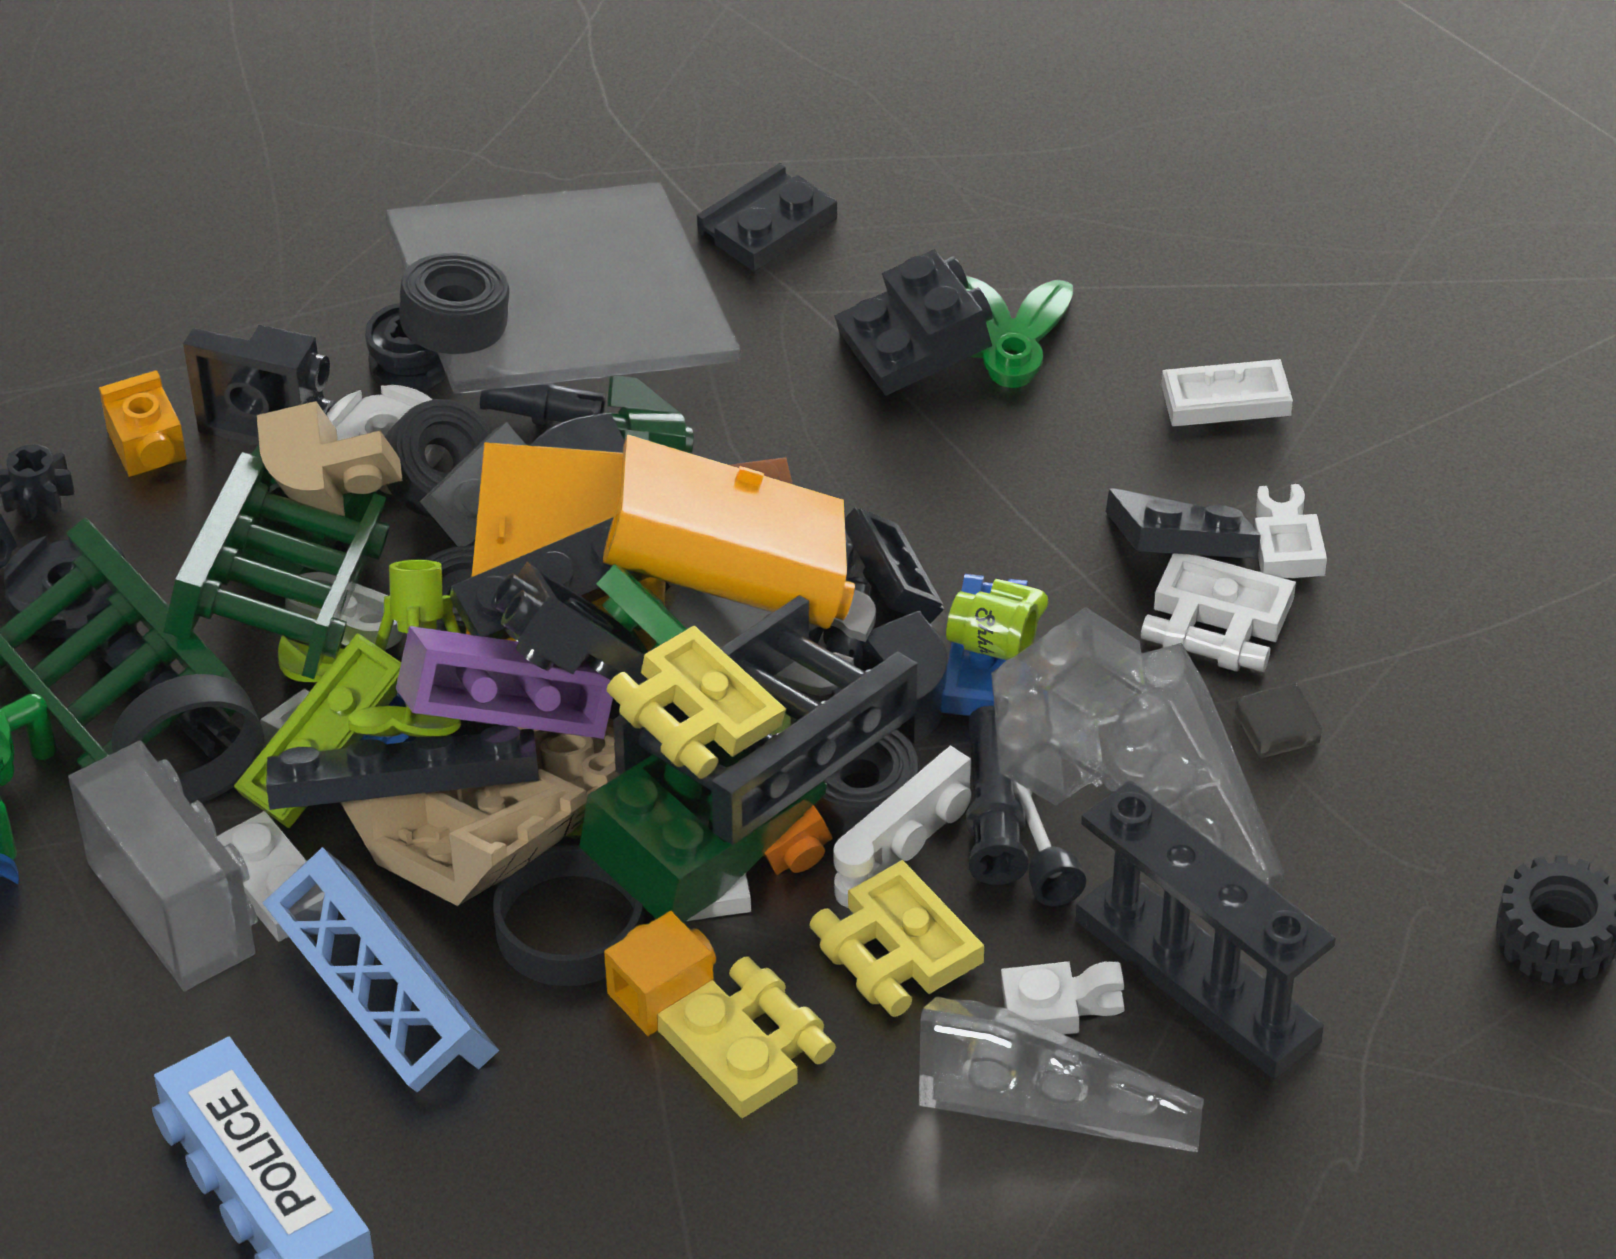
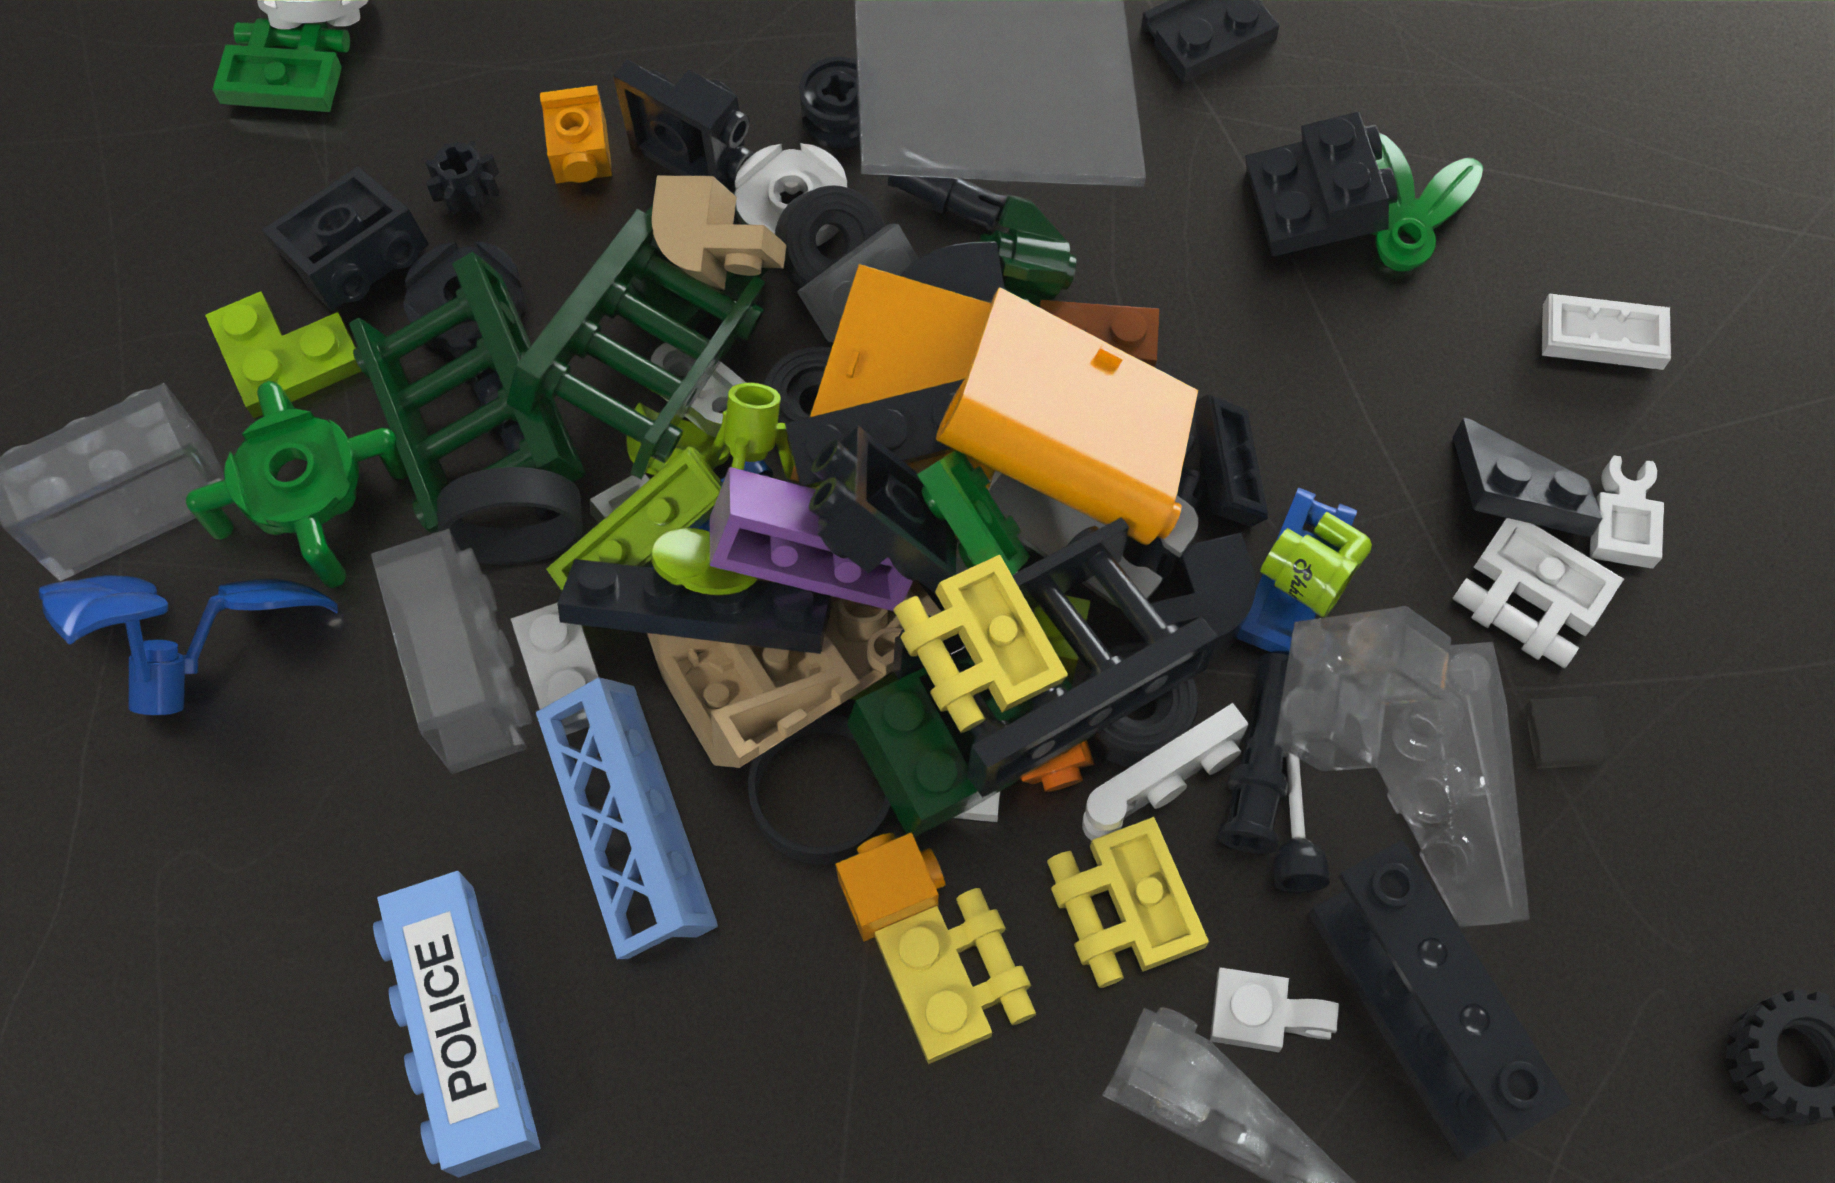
camera: 15 degrees right, 20 degrees up
black tyre [399,252,509,354] -> none

